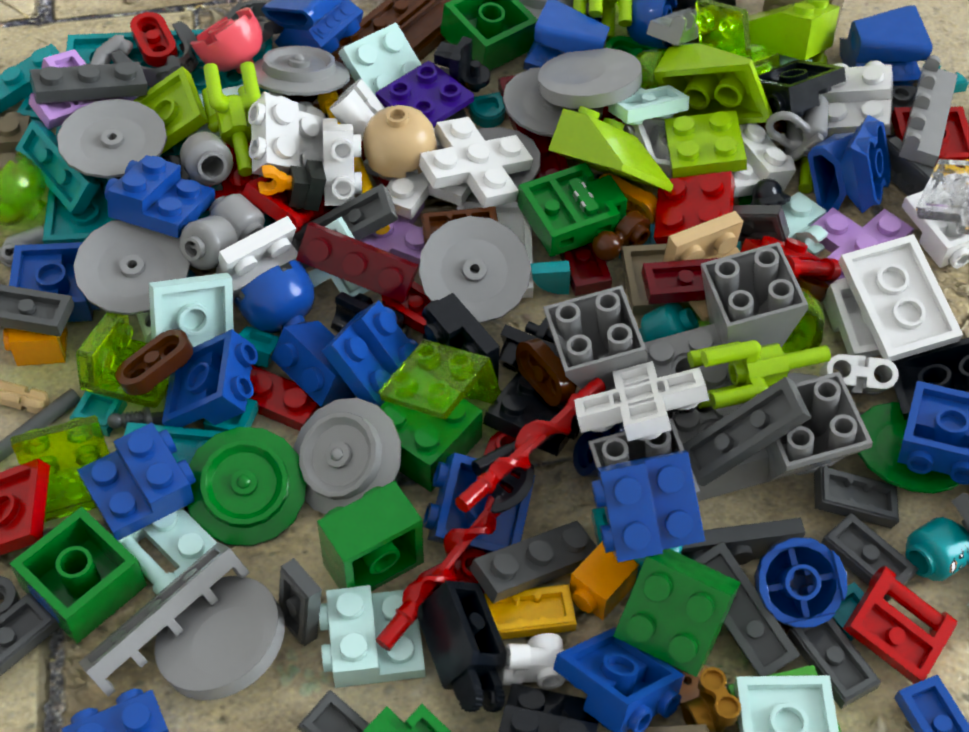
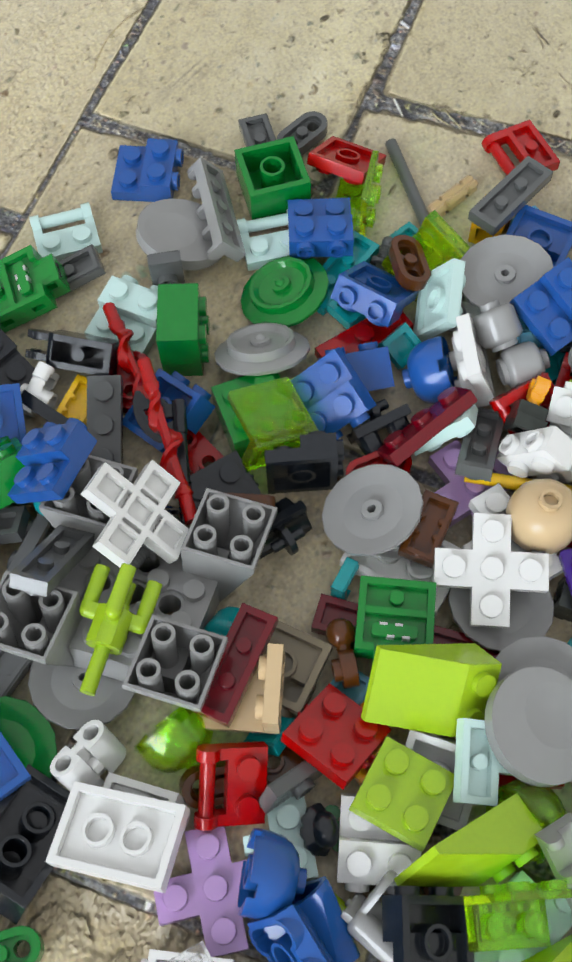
camera: 125 degrees right, 10 degrees up
none -> black piece [21,389,68,424]
none -> blue cylinder [238,828,307,919]

